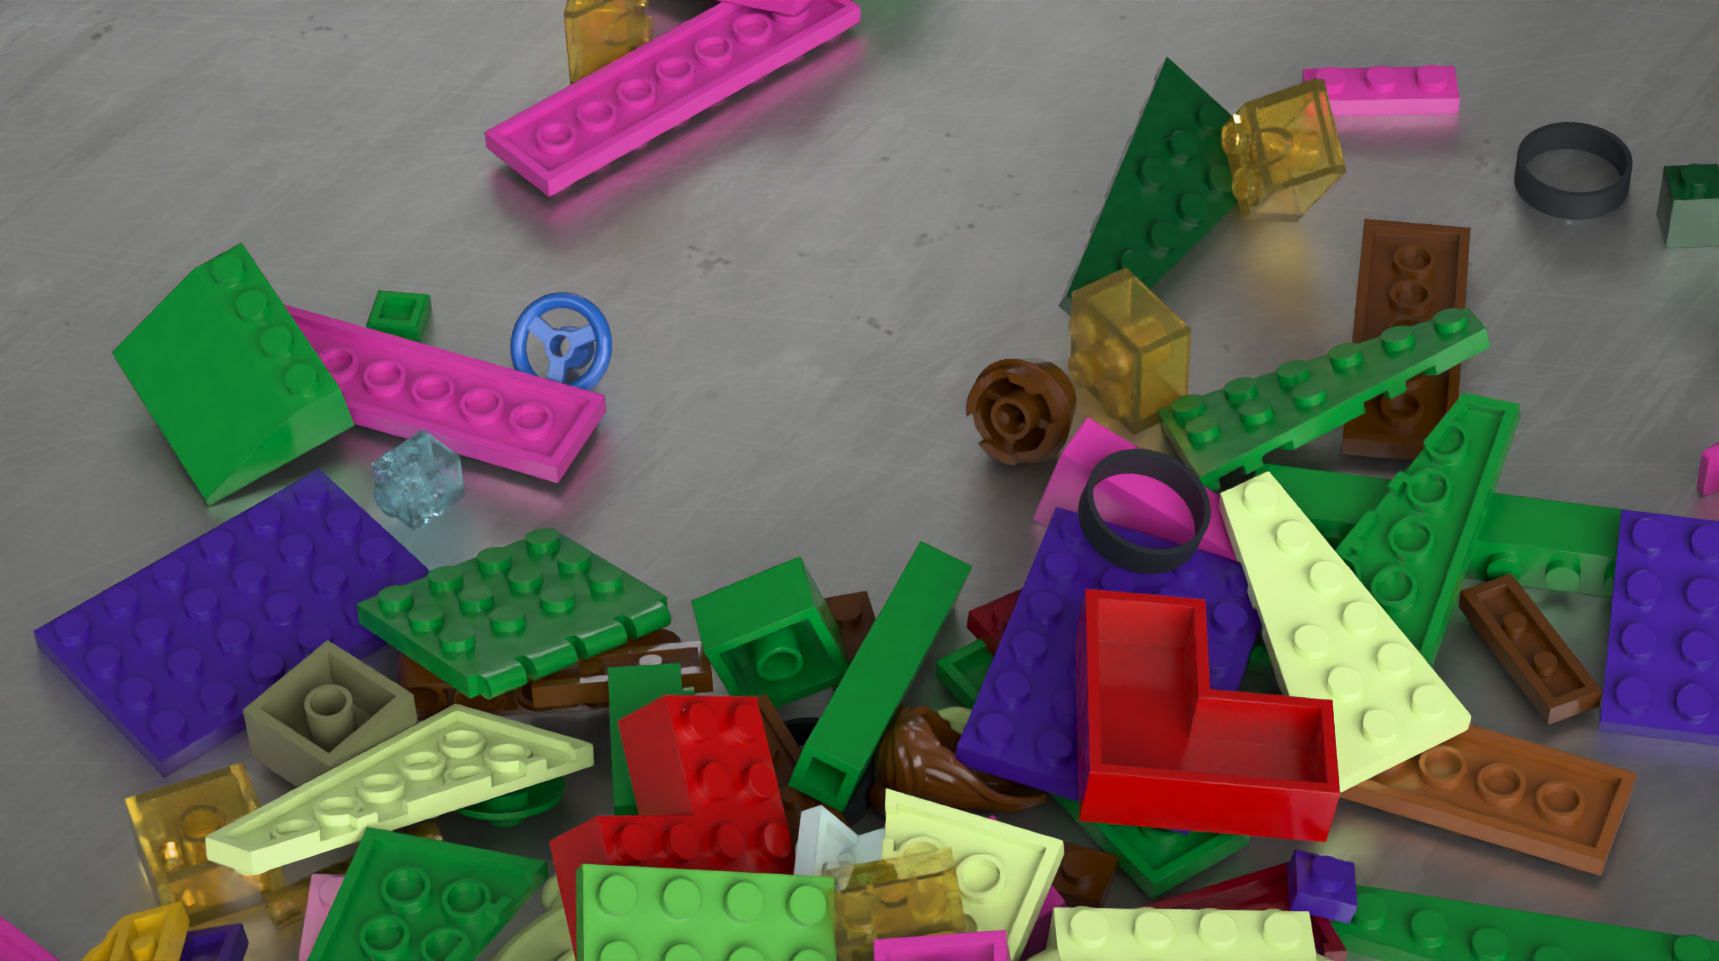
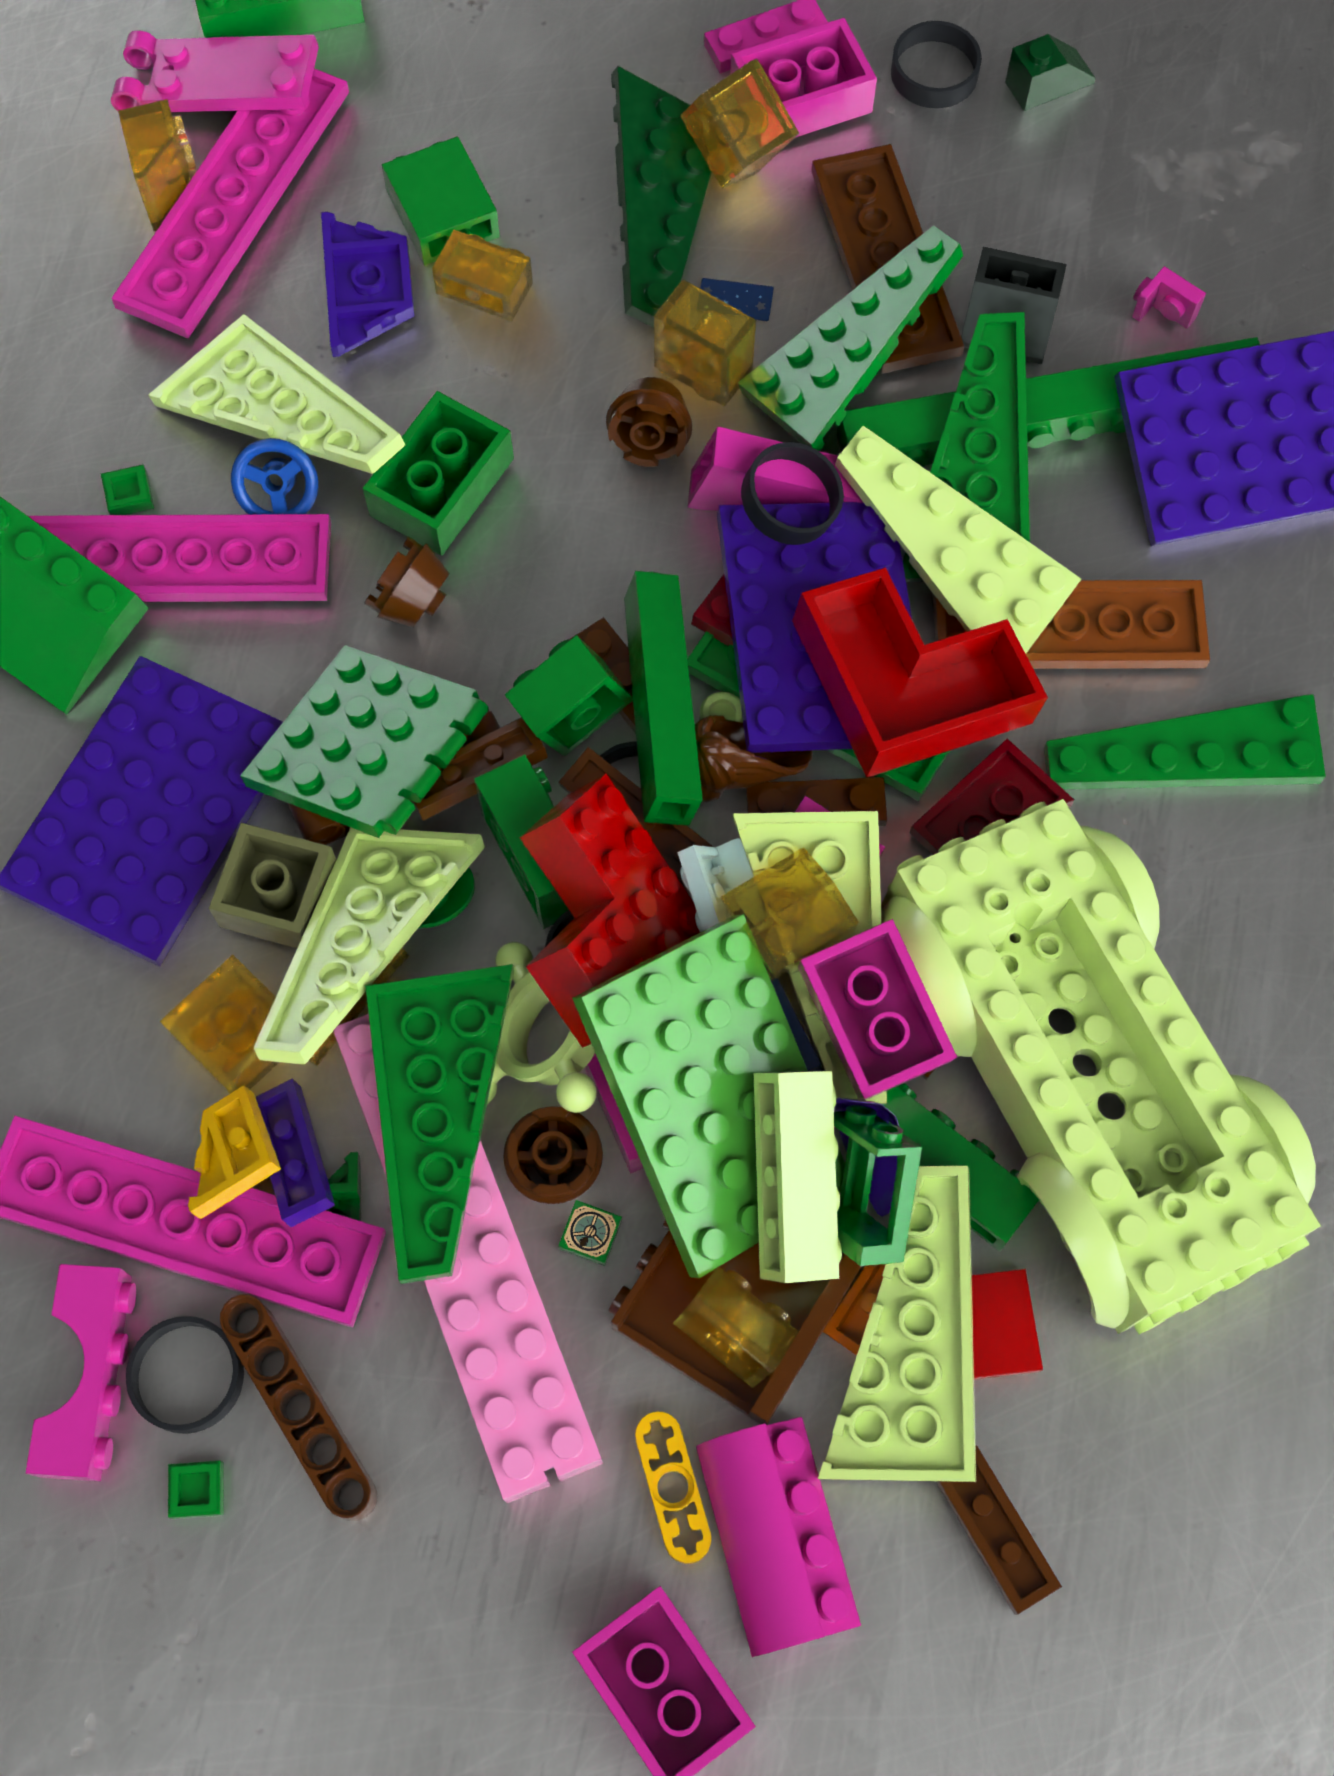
camera: 25 degrees left, 25 degrees up
clear light blue brick [372,429,465,531] -> none
dark purple plate [1287,849,1358,924] -> none
reddish brown plate [1458,573,1602,725] -> none
none -> yellowish green wing [148,314,405,474]
none -> dark purple wing [321,212,415,357]
none -> green brick [362,391,514,556]
none -> reddish brown cone [364,536,450,628]
none -> green brick [381,136,500,266]
none -> clear yellow brick [432,230,533,322]
none -> dark blue sticker [696,278,774,322]
none -> dark pink brick [730,18,877,149]
none -> pearl dark grey slope [961,247,1067,364]

